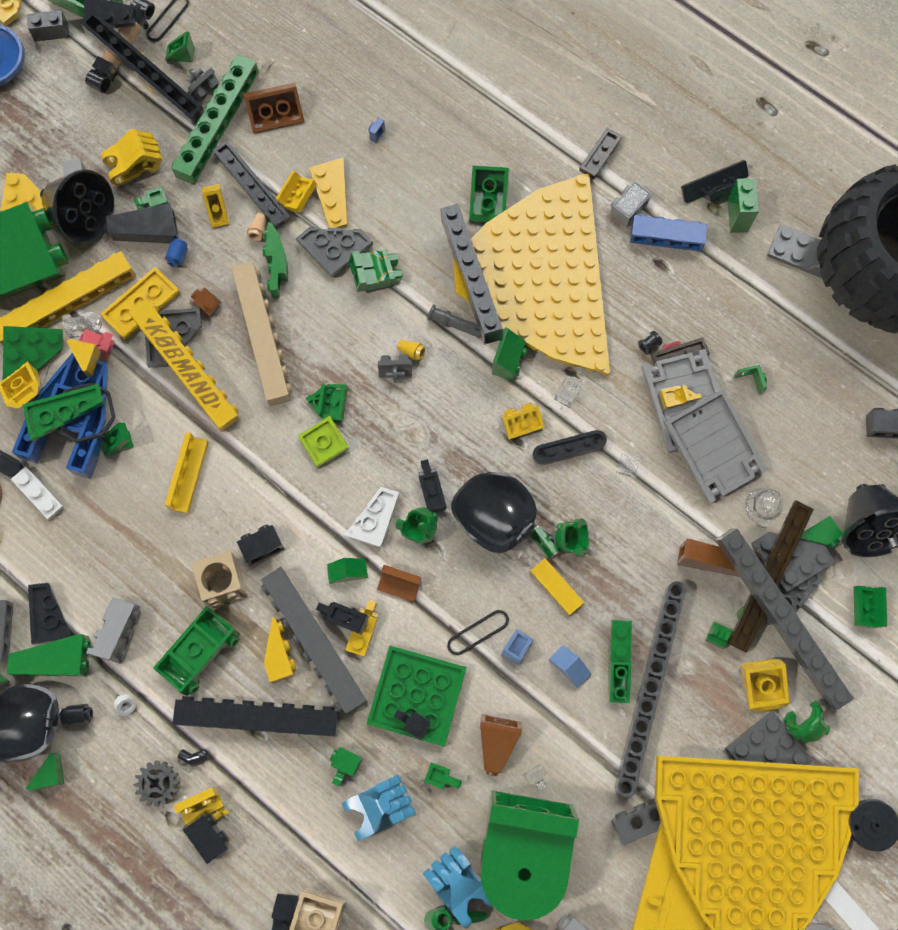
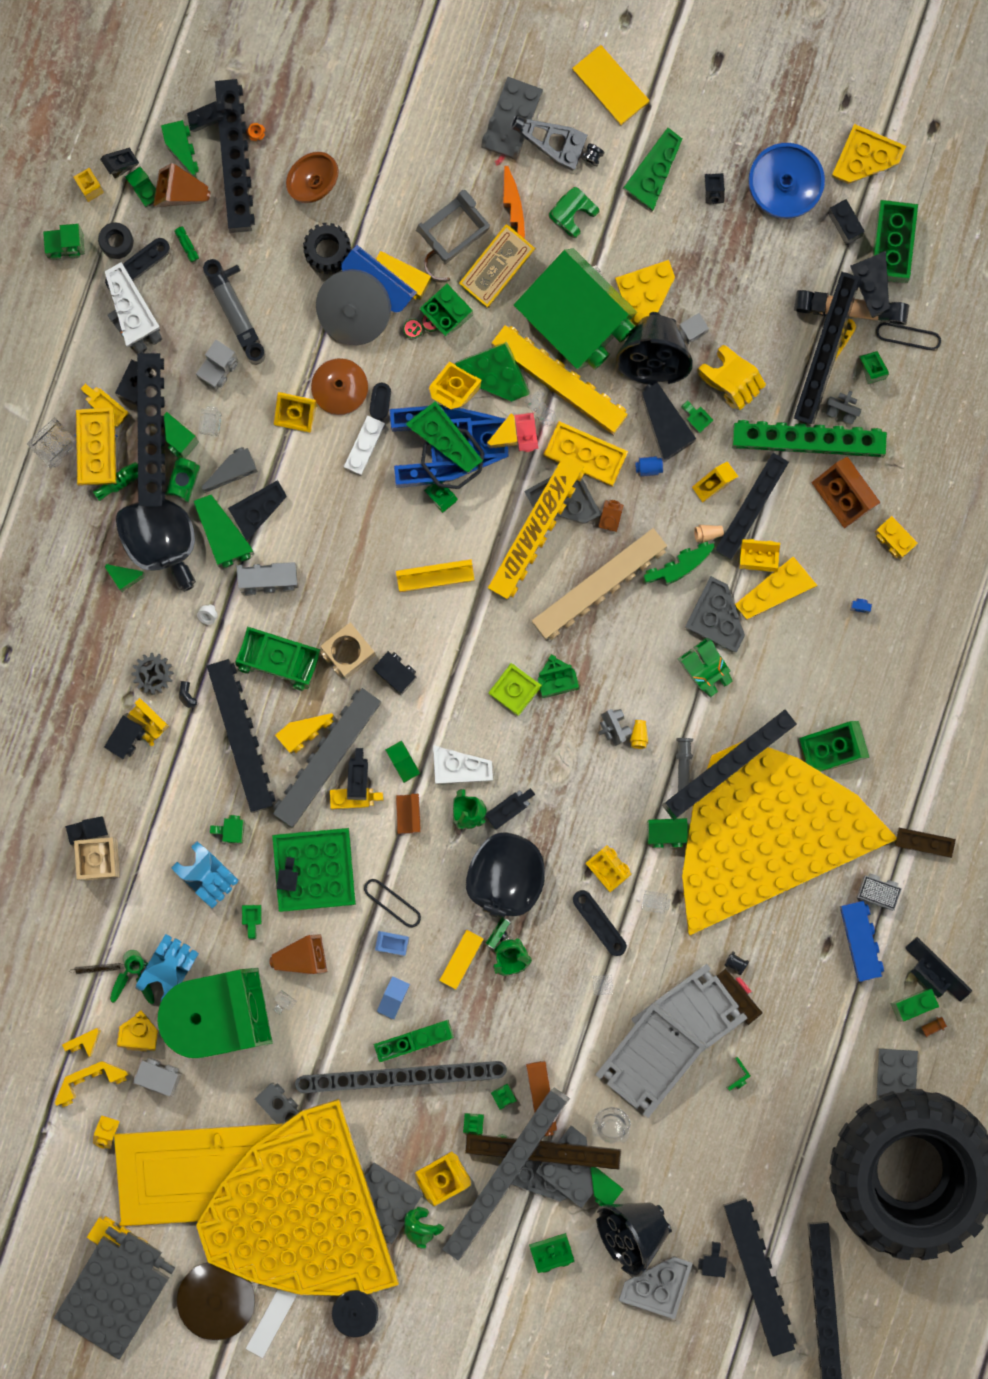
camera: 70 degrees right, 10 degrees up
yellow slope [659,384,702,409] -> none
none -> green tile [491,1083,517,1110]
none -> yellow bracket [875,516,918,560]
none -> dark orange pin [921,1016,947,1037]

